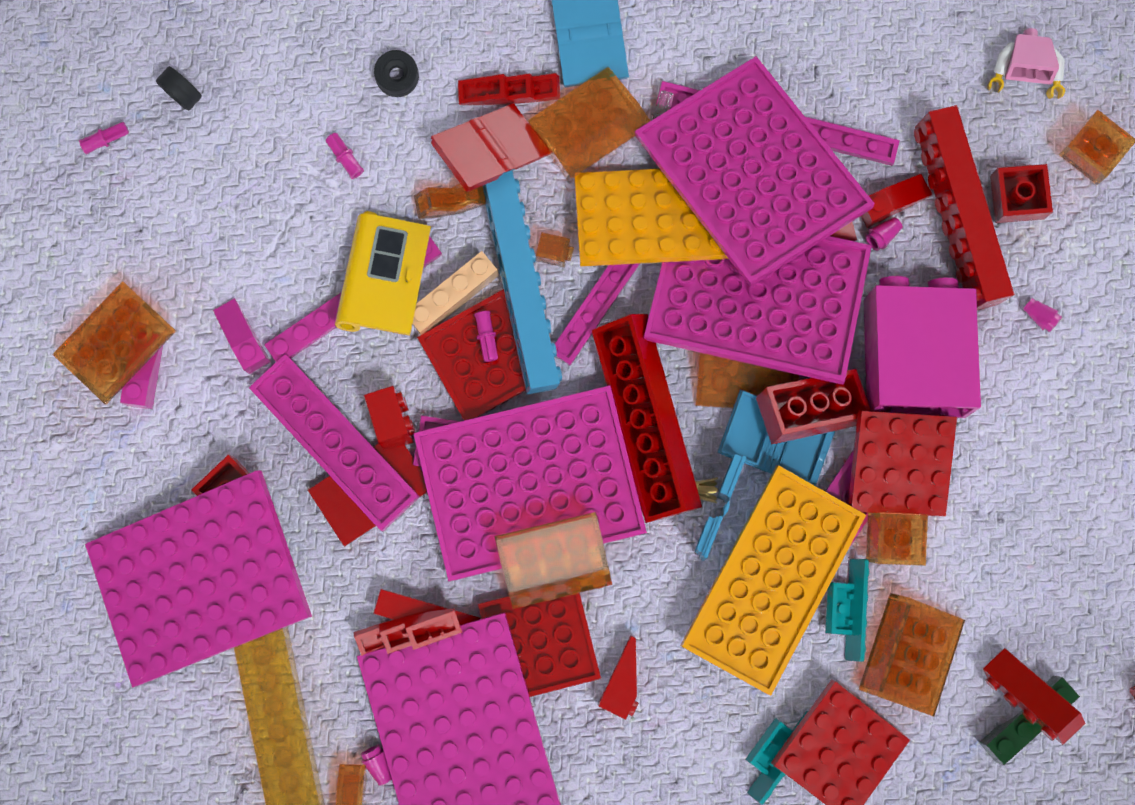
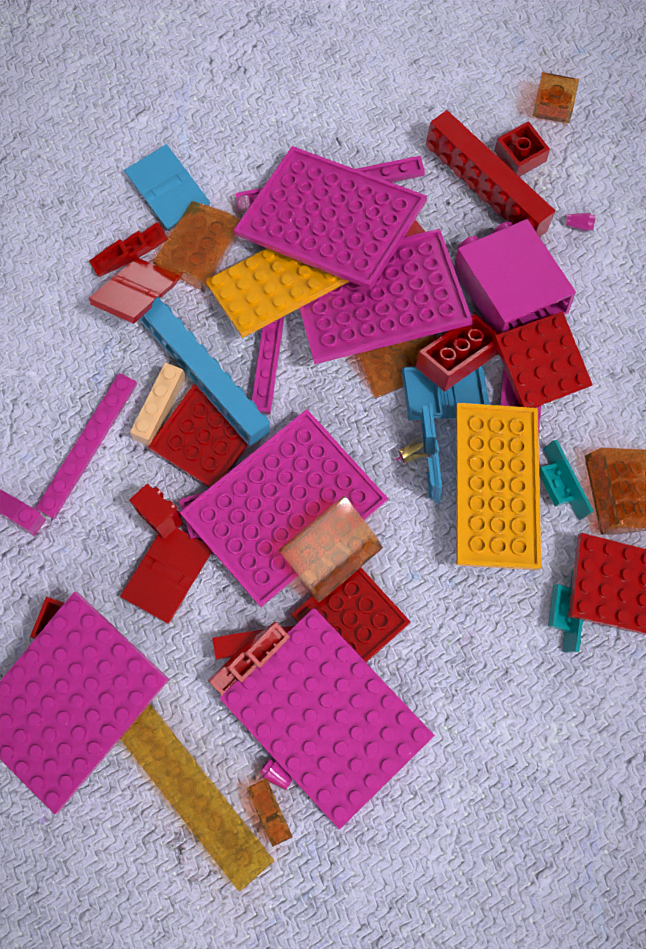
camera: 25 degrees left, 10 degrees down
dark pink plate [249,354,420,532] -> none
dark pink axle [326,133,364,179] -> none
yellow door [335,211,431,336] -> none
black tyre [374,50,419,97] -> none
clear orange brick [414,183,486,219] -> none
dark pink axle [474,311,498,362] -> none
clear orange brick [536,232,574,268] -> none
red brick [592,314,702,523] -> none
red slope [598,635,639,720] -> none
red slope [861,174,933,228] -> none
dark pink cone [865,217,903,251] -> none
clear orange brick [866,511,928,566] -> none
bright pink torso [987,28,1065,99] -> none

